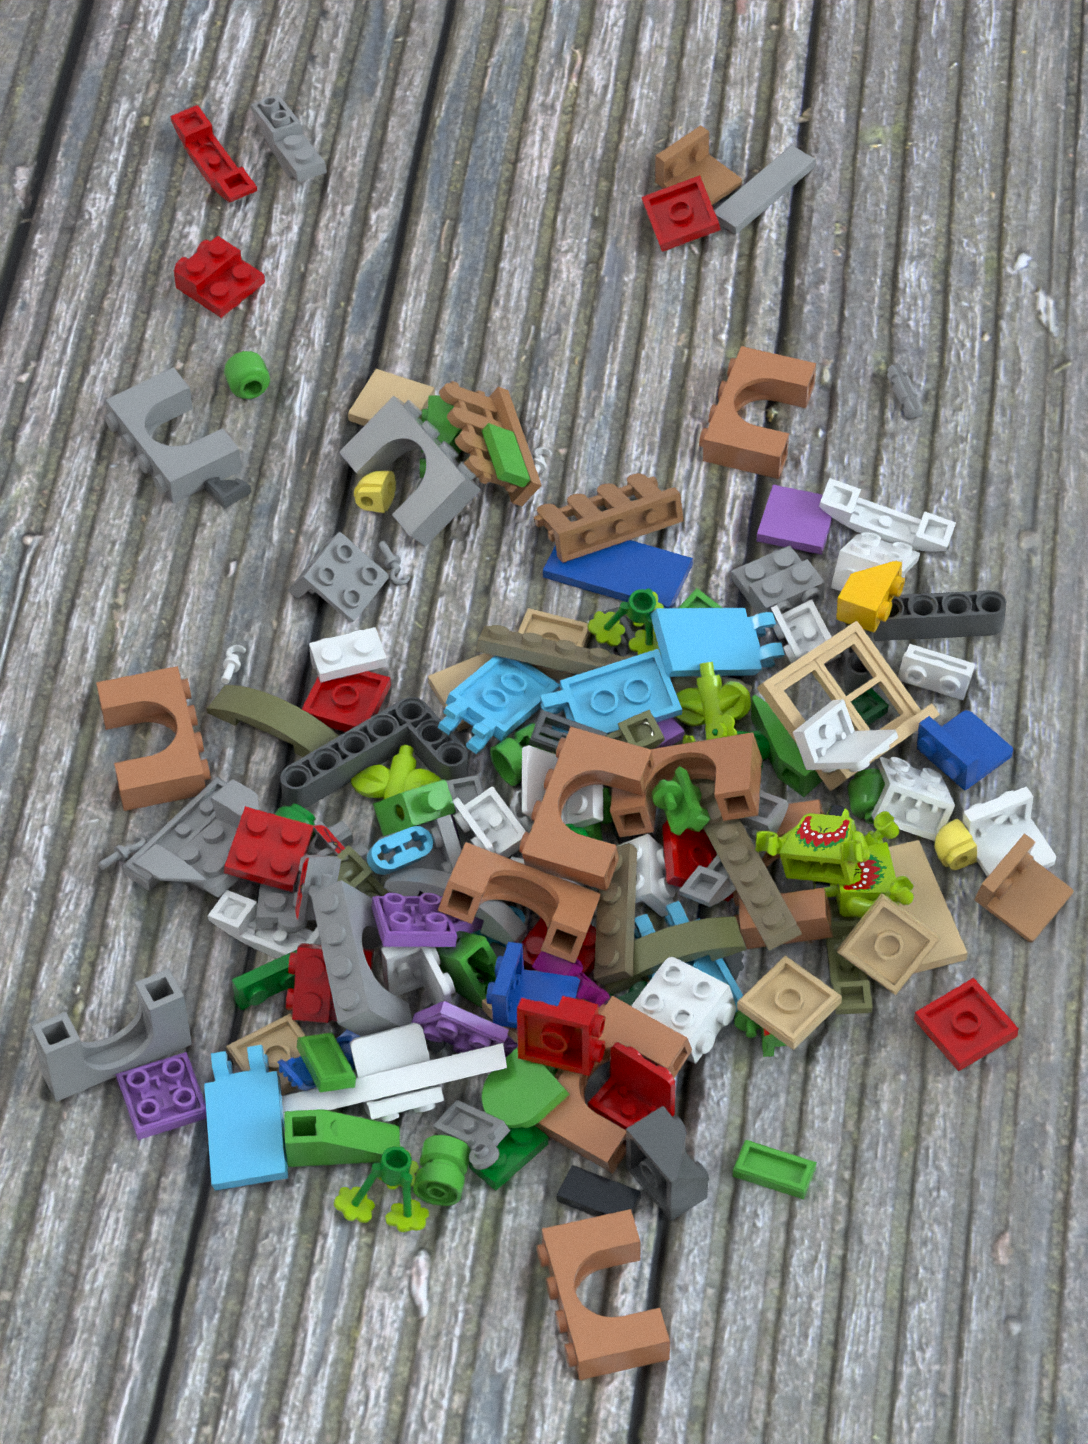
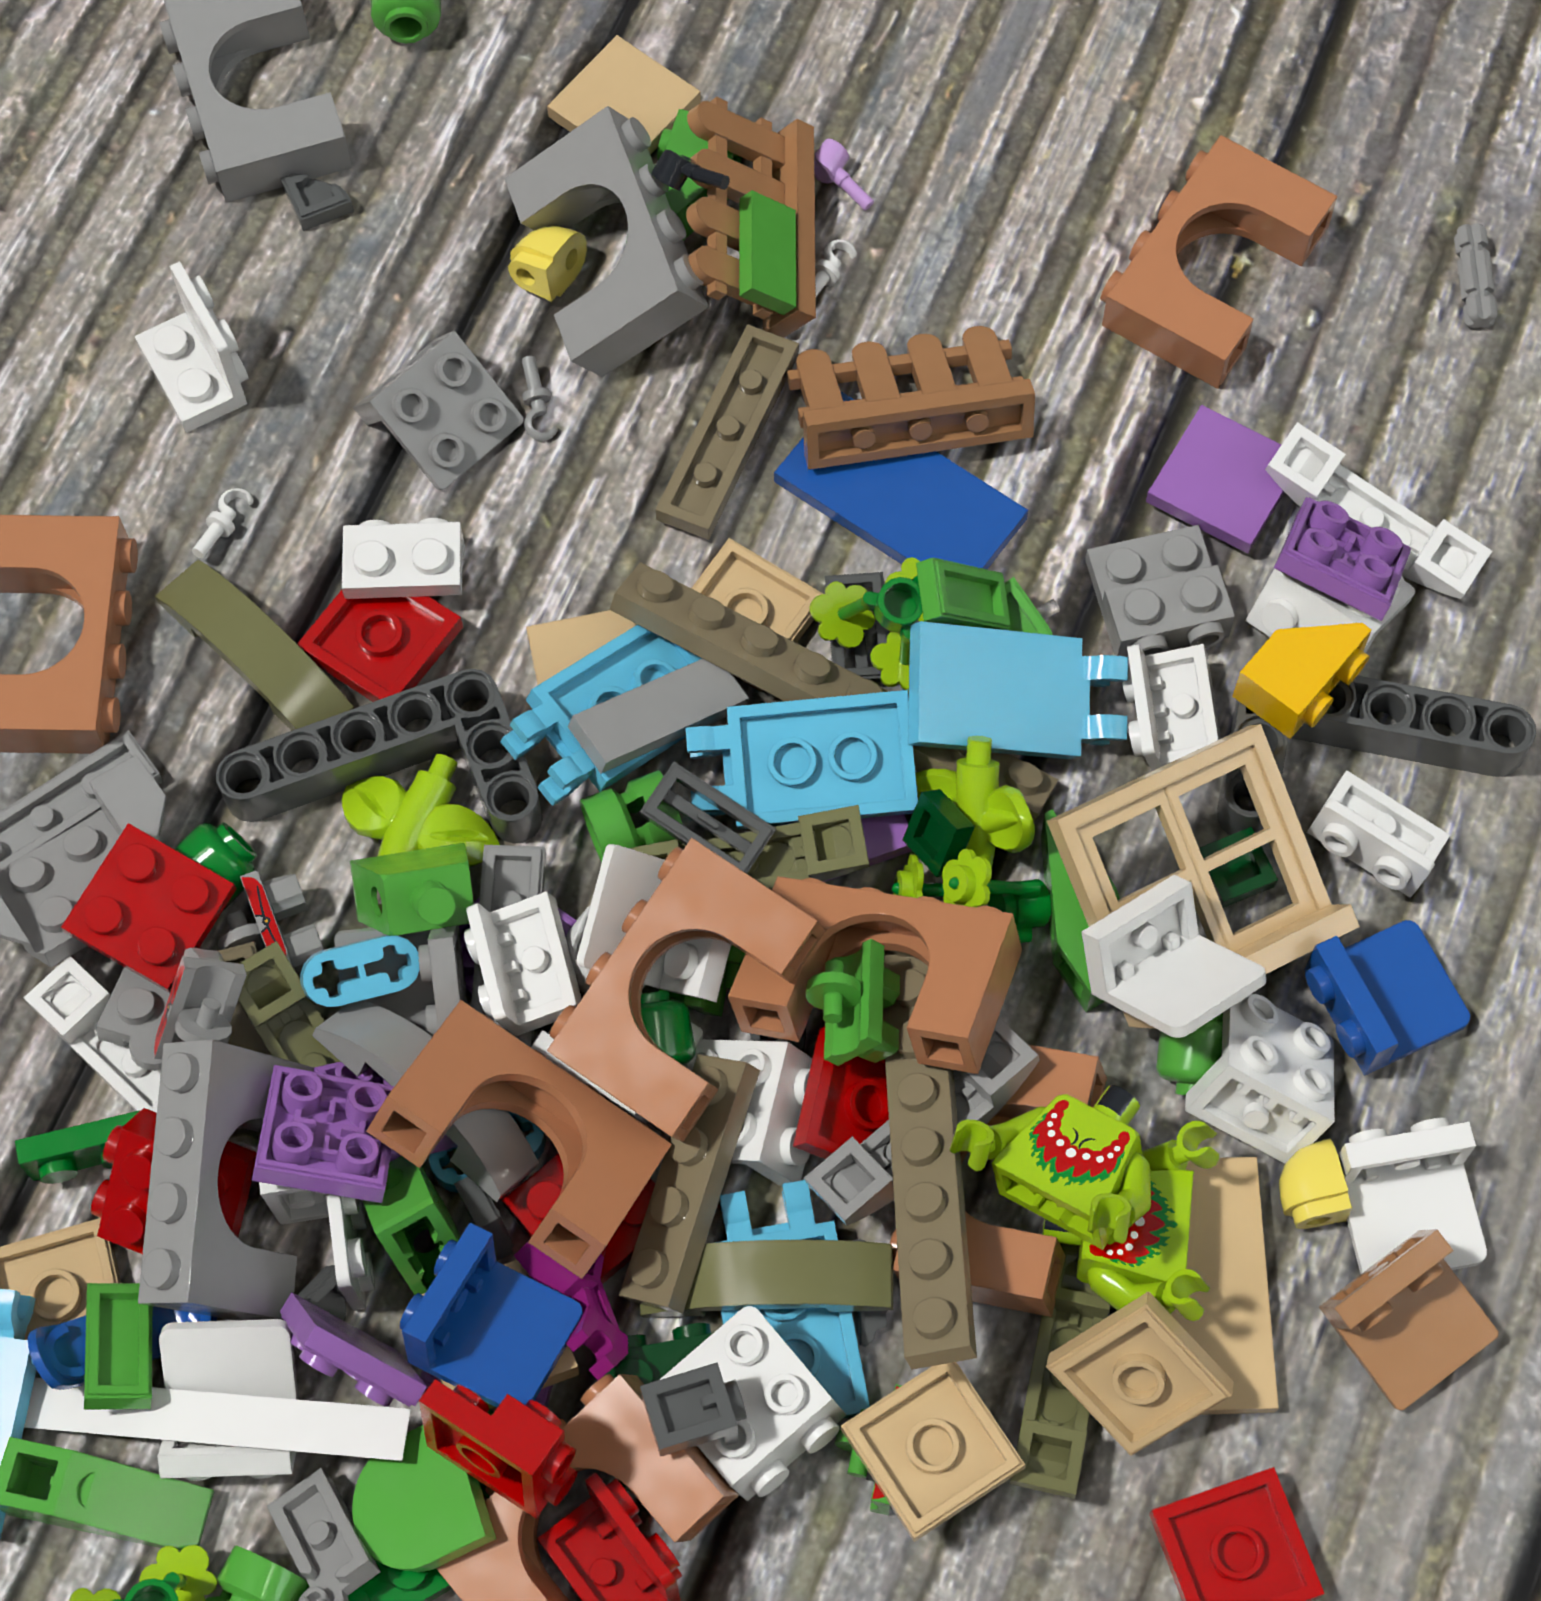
camera: 15 degrees right, 15 degrees up
none -> white bracket [135,261,249,433]
none -> light grey tile [568,659,749,774]
none -> dark grey bracket [640,1362,747,1457]
none -> black hand [651,150,730,191]
none -> dark tan plate [655,324,799,540]
none -> lavender hand [814,139,874,211]
none -> dark green plate [902,789,975,877]
none -> bright green tile [916,558,1011,630]
none -> medium lavender tile [1274,497,1412,621]

